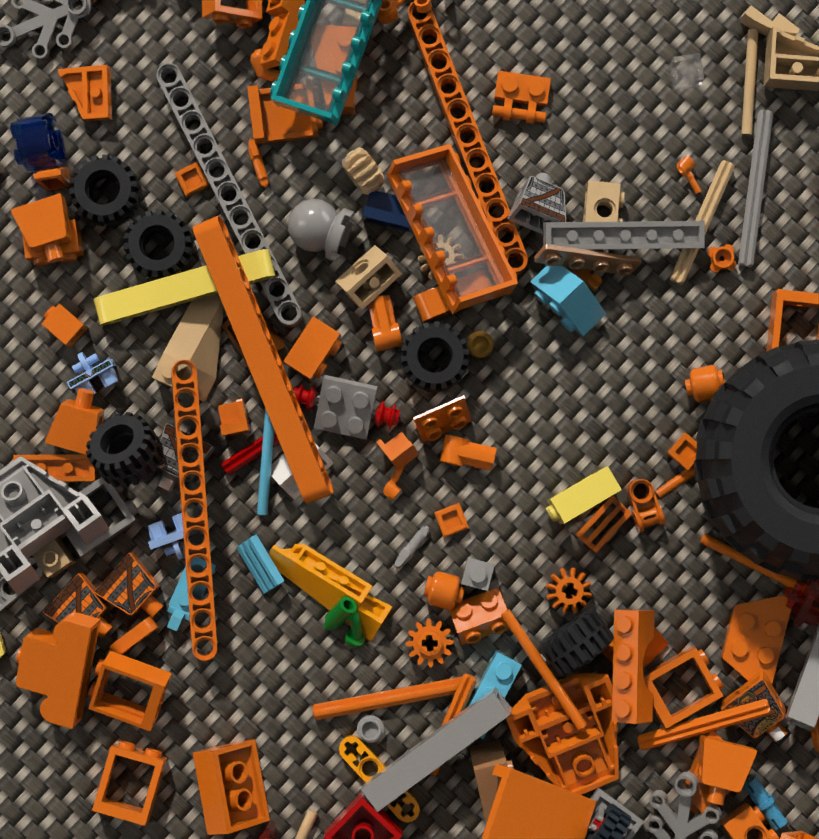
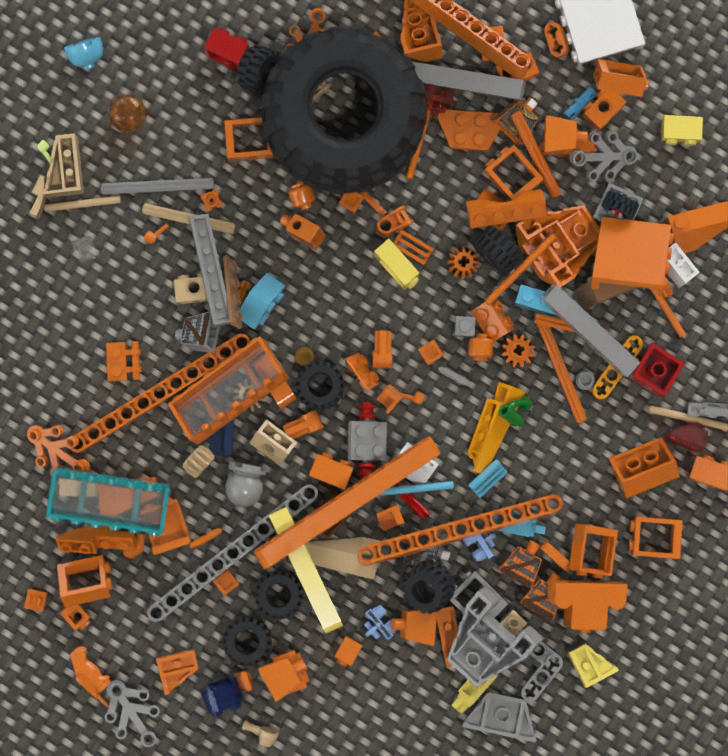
camera: 105 degrees left, 0 degrees up
none -> orange torso [280,214,326,251]

